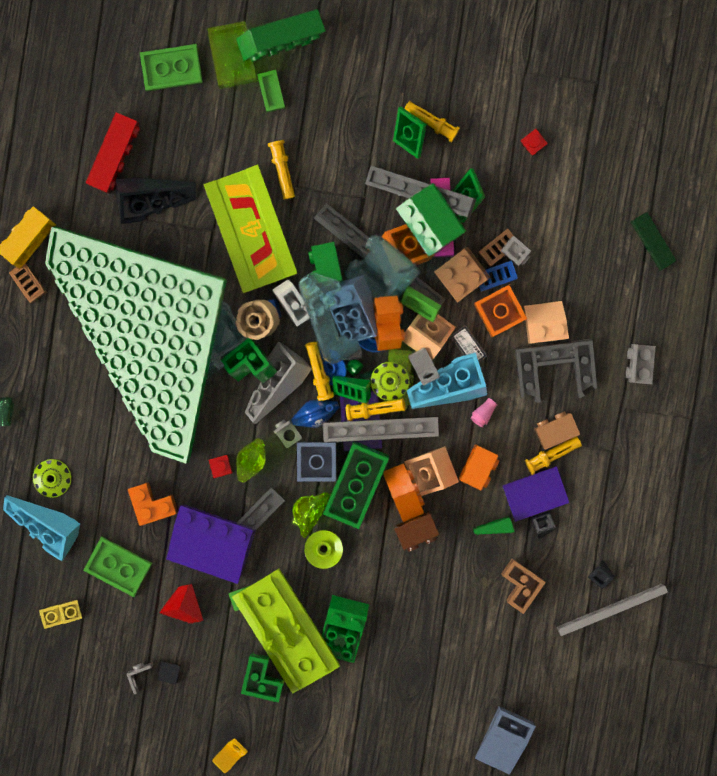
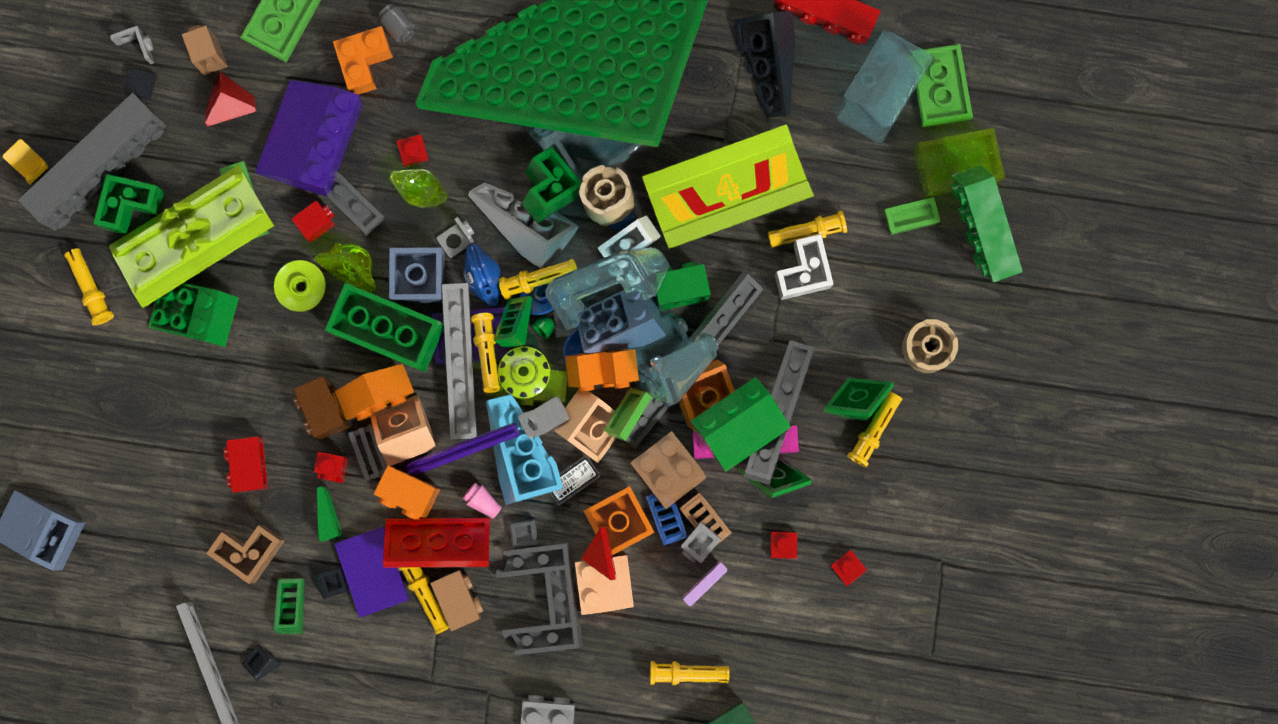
camera: 85 degrees right, 5 degrees down
none -> dark grey brick [18,92,167,231]
none -> yellow pin [64,248,114,325]
none -> medium nougat brick [182,25,228,75]
none -> red brick [224,437,268,493]
none -> green slope [273,579,304,634]
none -> red brick [292,201,335,243]
none -> red brick [314,452,348,483]
none -> dark grey tile [348,424,388,482]
none -> dark grey brick [378,4,415,42]
none -> red plate [383,518,490,568]
none -> dark purple axle [406,423,519,476]
none -> dark grey tile [509,519,539,549]
none -> red slope [581,526,617,580]
none -> yellow pin [650,661,729,685]
none -> lavender tile [681,561,727,606]
none -> red plate [770,532,797,559]
none -> white brick [775,235,833,300]
none -> clear light blue windscreen [837,30,934,145]
none -> tan brick [902,319,958,373]

